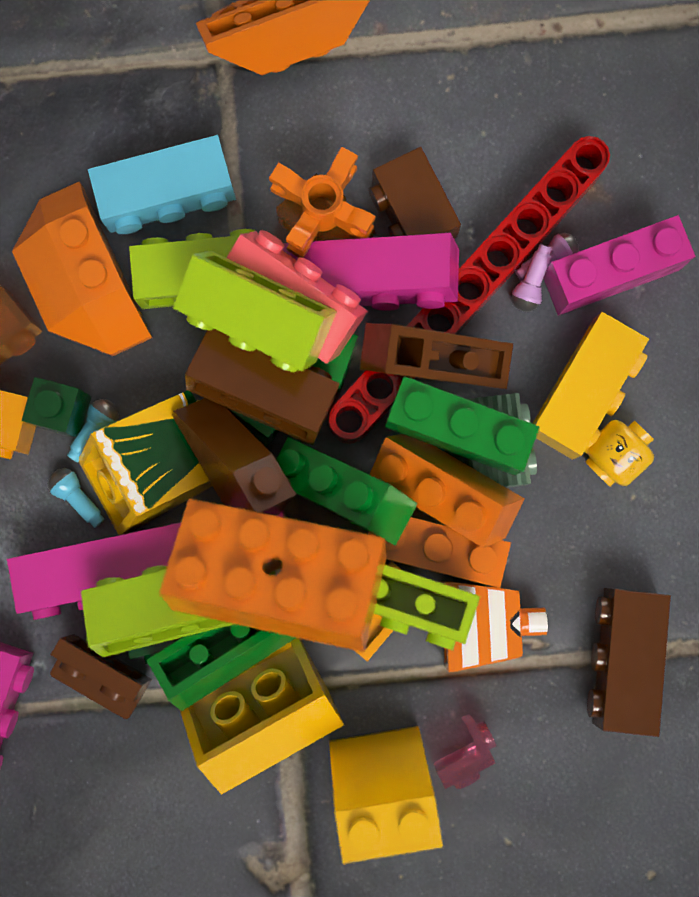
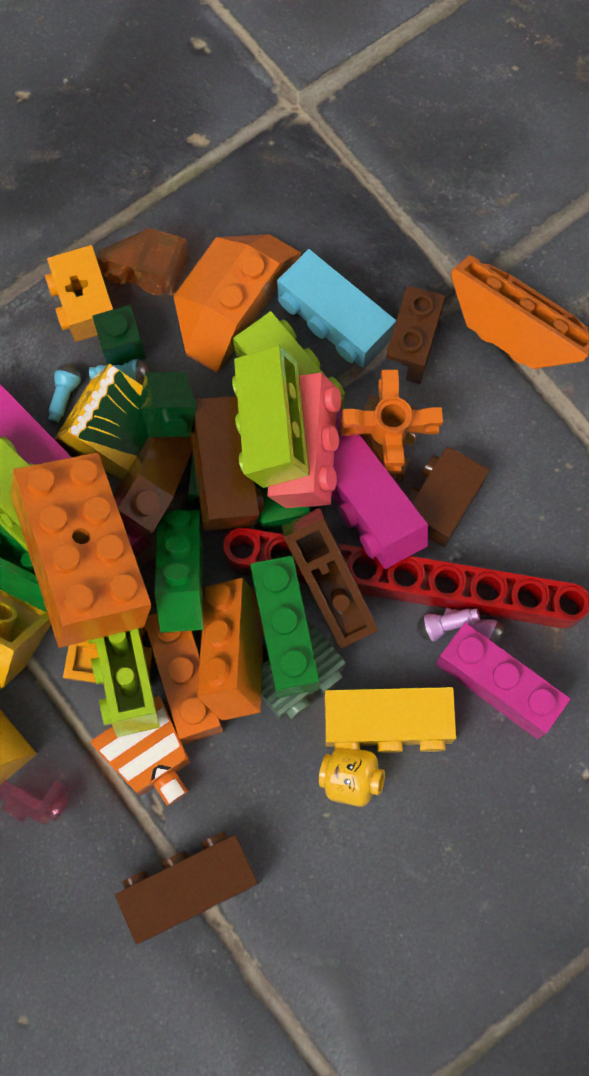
camera: 60 degrees right, 10 degrees down
none -> dark green brick [139,372,197,438]
none -> reddish brown bracket [386,286,445,384]

